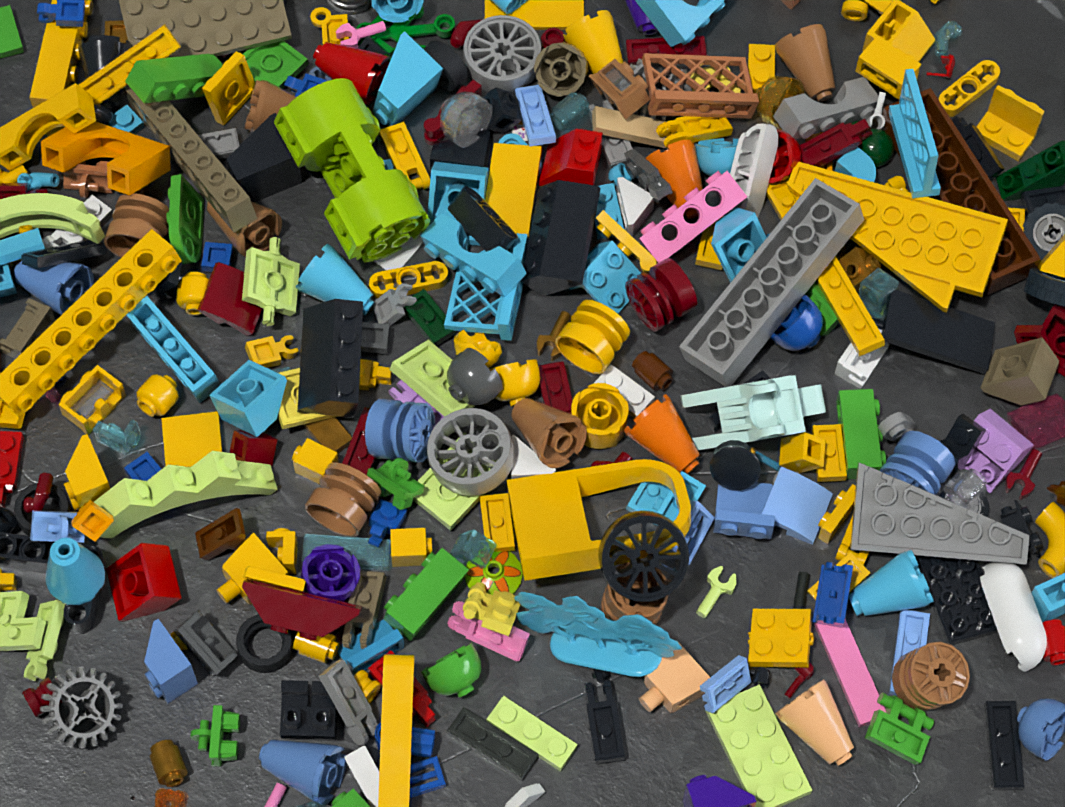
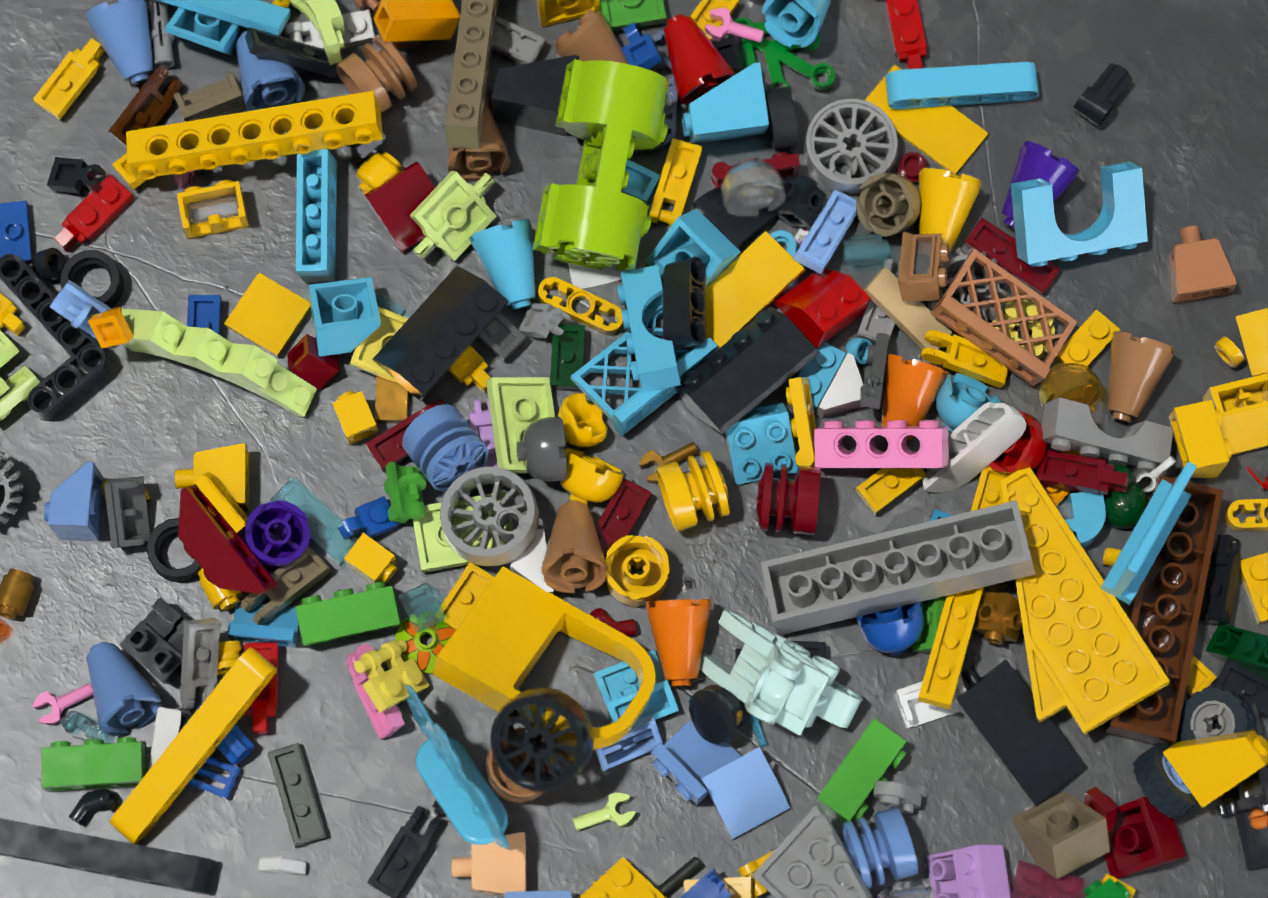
camera: 40 degrees right, 10 degrees up
dark red arm [24,472,54,513] -> none
medium azure cone [45,538,105,605] -> none
yellow slope [63,434,111,511] -> none
clear light blue bracket [93,419,141,455] -> none
red slope [106,543,181,622] -> none
yellow head [136,374,179,417] -> none
bright green plate [166,174,204,264] -> none
bright green hips [190,705,241,767] -> none
reddish brown slope [195,508,246,560] -> none
blue plate [201,242,234,272] -> none
yellow plate [245,335,299,368] -> none
yellow bracket [266,528,298,575] -> none
medium nougat wheel [305,462,381,537] -> none
bright green cylinder [421,642,481,698] -> none
dark red arm [450,19,482,49] -> none
yellowish green plate [486,696,578,772] -> none
white plate [593,364,655,419] -> none
reddish brown brick [632,351,673,391] -> none
medium azure slope [711,207,767,283] -> none
yellow brick [779,432,826,473] -> none
yellow plate [812,424,847,482] -> none
yellow plate [818,484,856,544] -> none
clear light blue bracket [859,268,899,319] -> none
black slope [939,414,986,477] -> none

